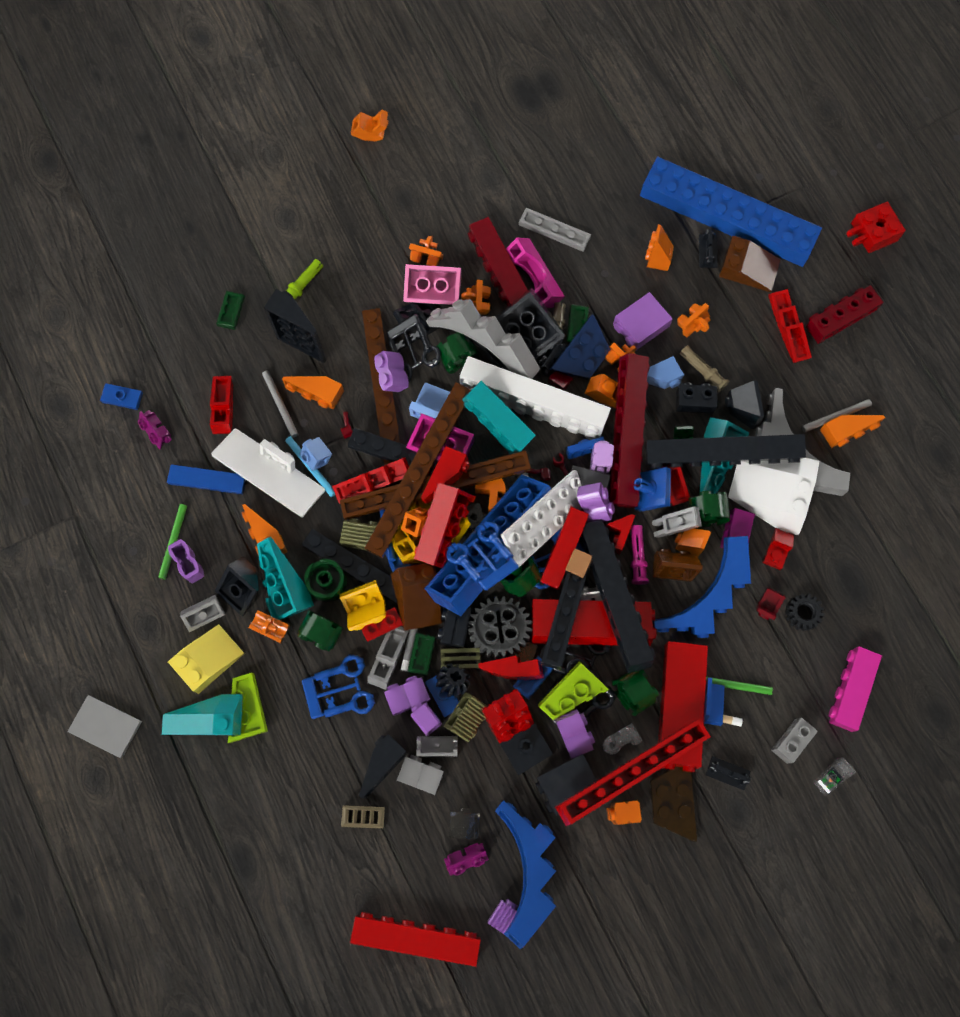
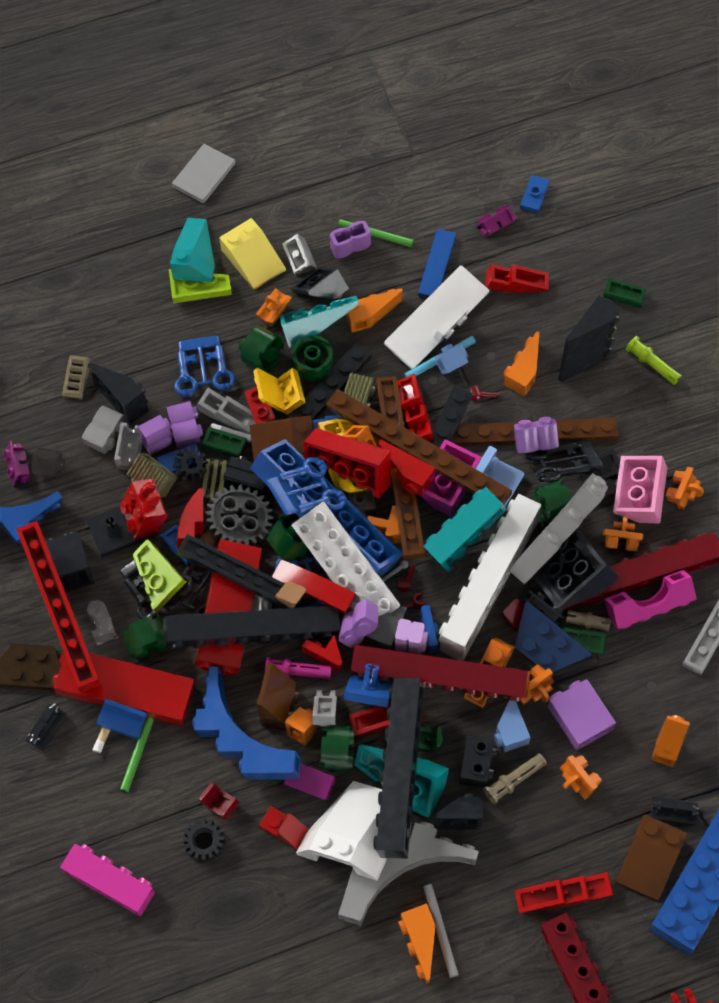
camera: 100 degrees right, 10 degrees down
light grey bar [262,370,298,437] -> none
medium lavender brick [555,709,595,759] -> none
orange brick [607,801,642,825] -> none
light grey brick [771,718,818,764] -> none
leg [813,758,856,796] -> none

